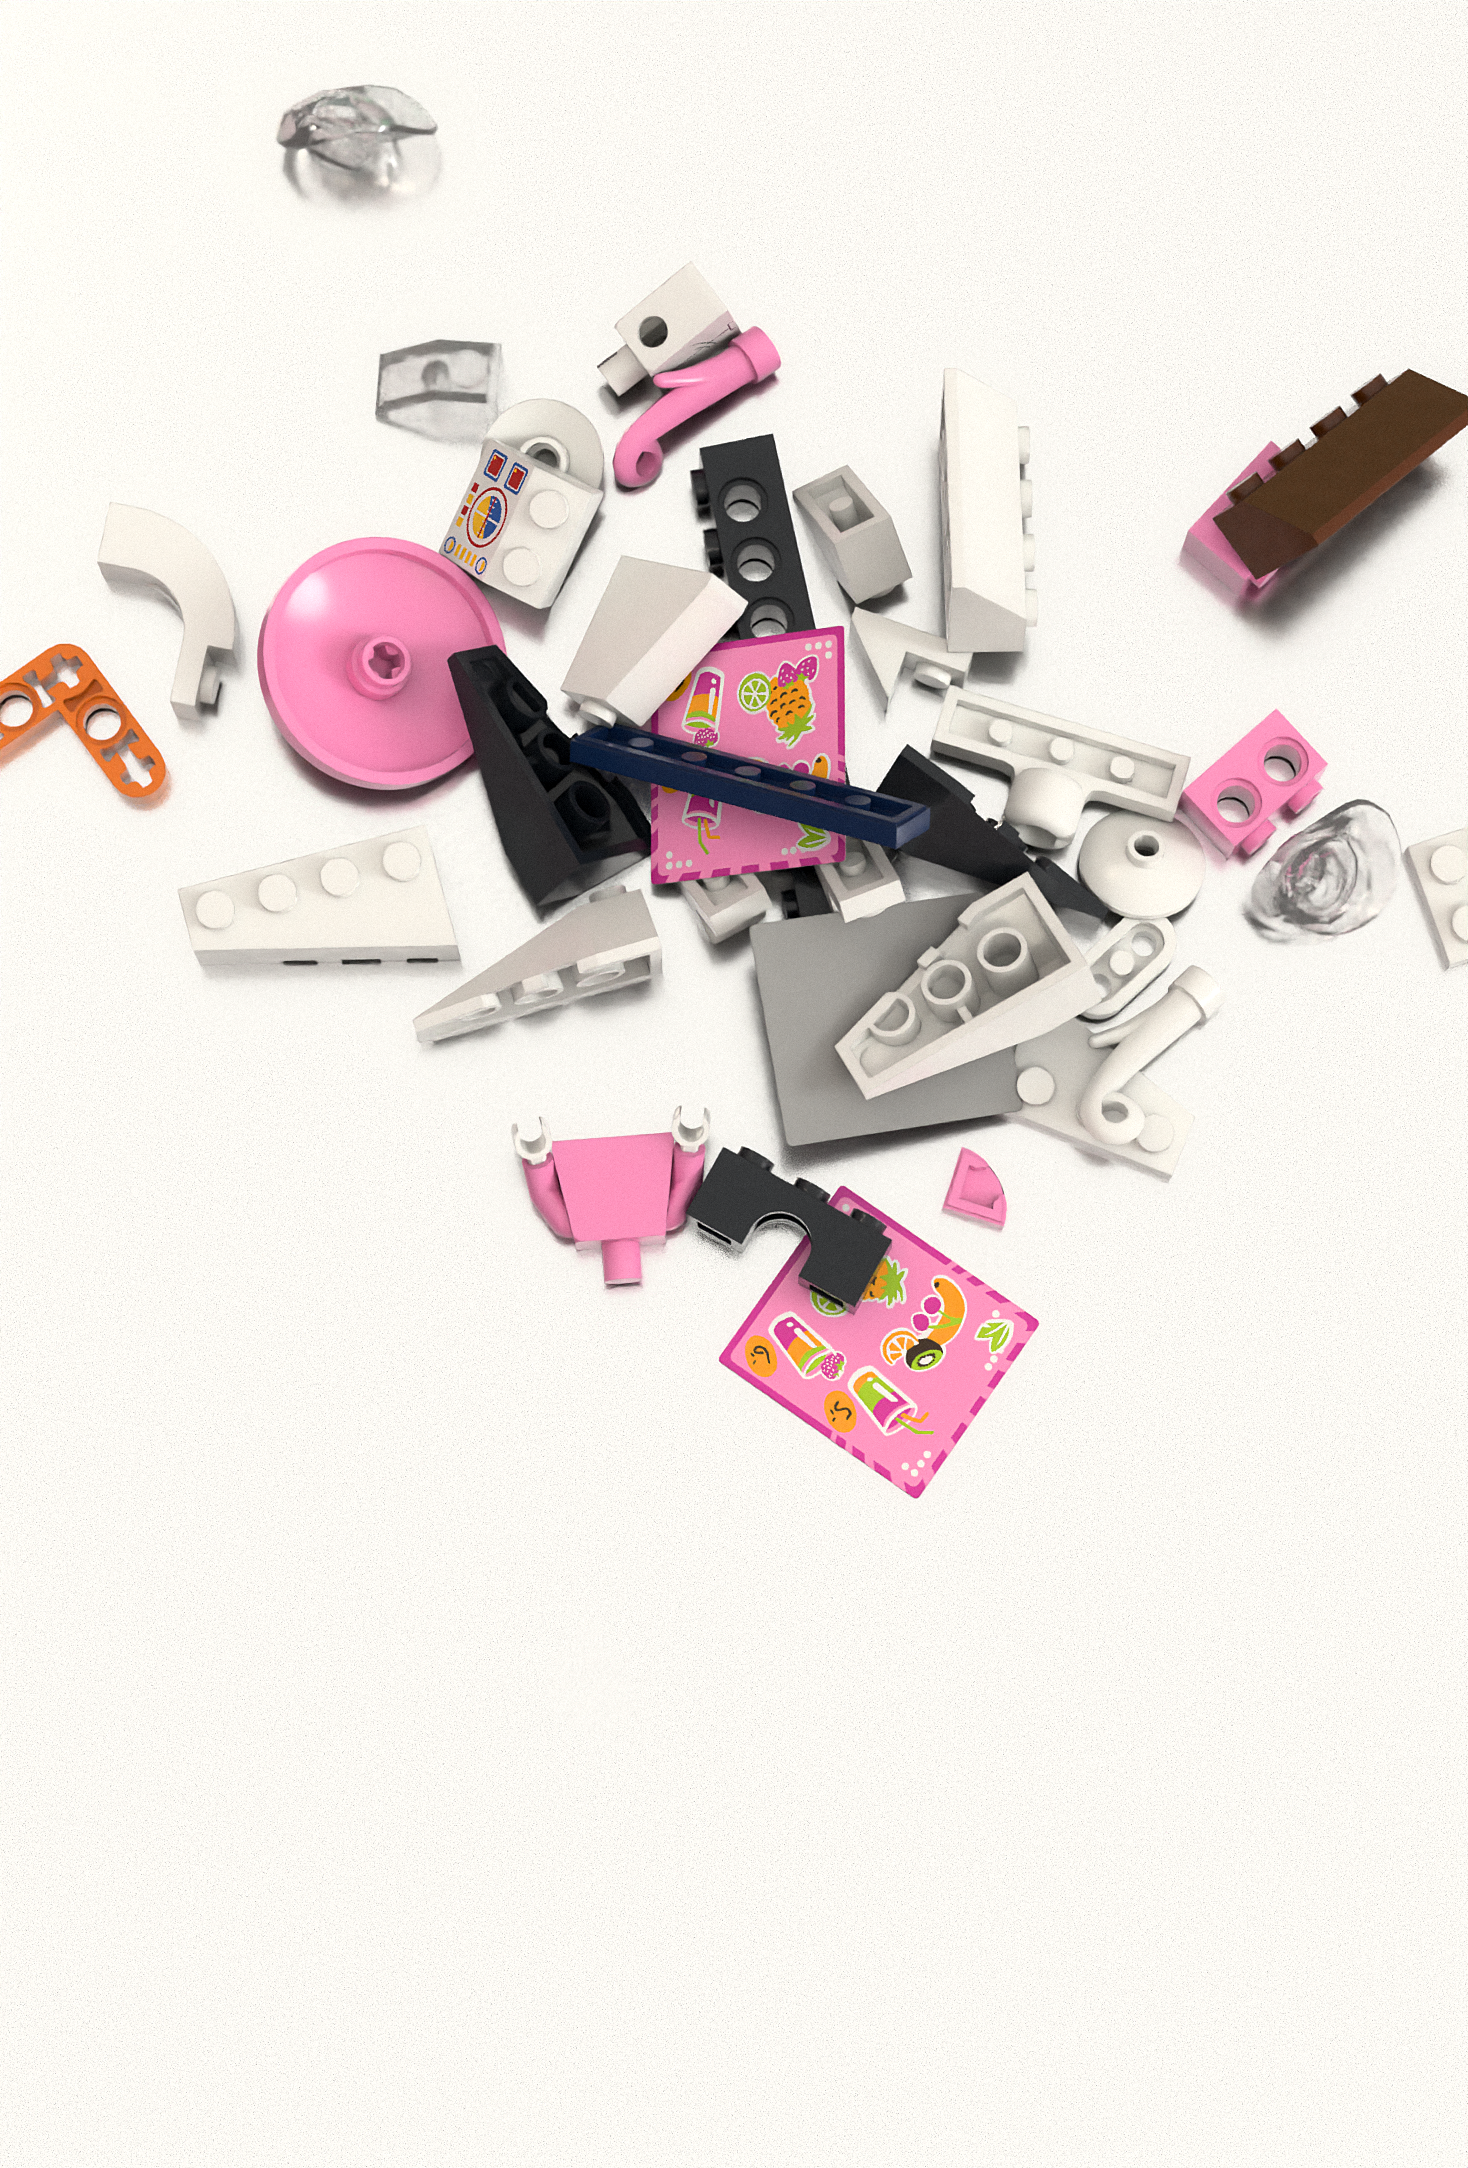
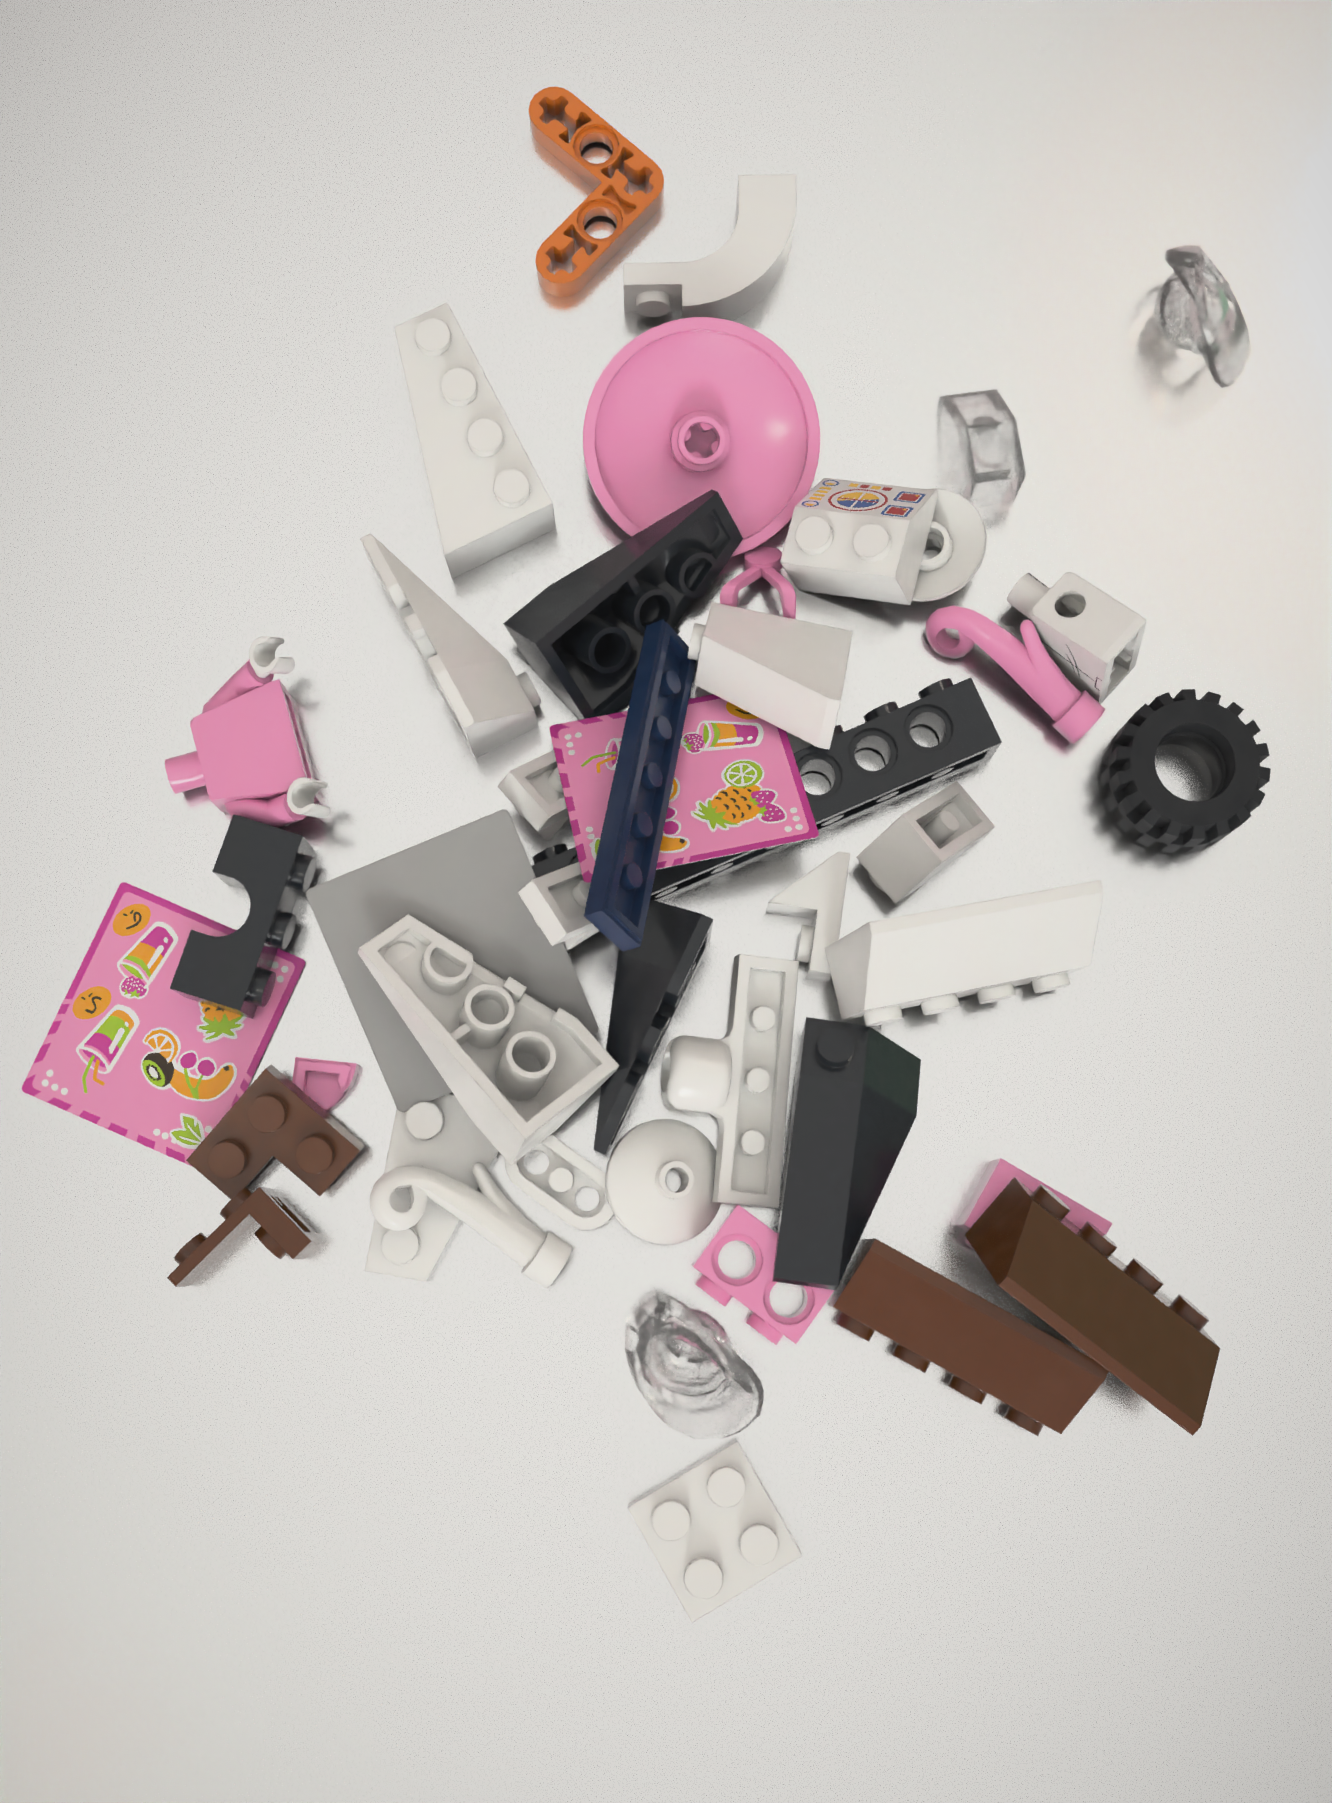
camera: 80 degrees right, 0 degrees up
none -> reddish brown bracket [167,1187,322,1287]
none -> reddish brown plate [186,1064,365,1199]
none -> bright pink piece [720,546,796,619]
none -> black wedge [772,1017,921,1290]
none -> reddish brown slope [828,1238,1109,1436]
none -> black tyre [1101,689,1271,853]

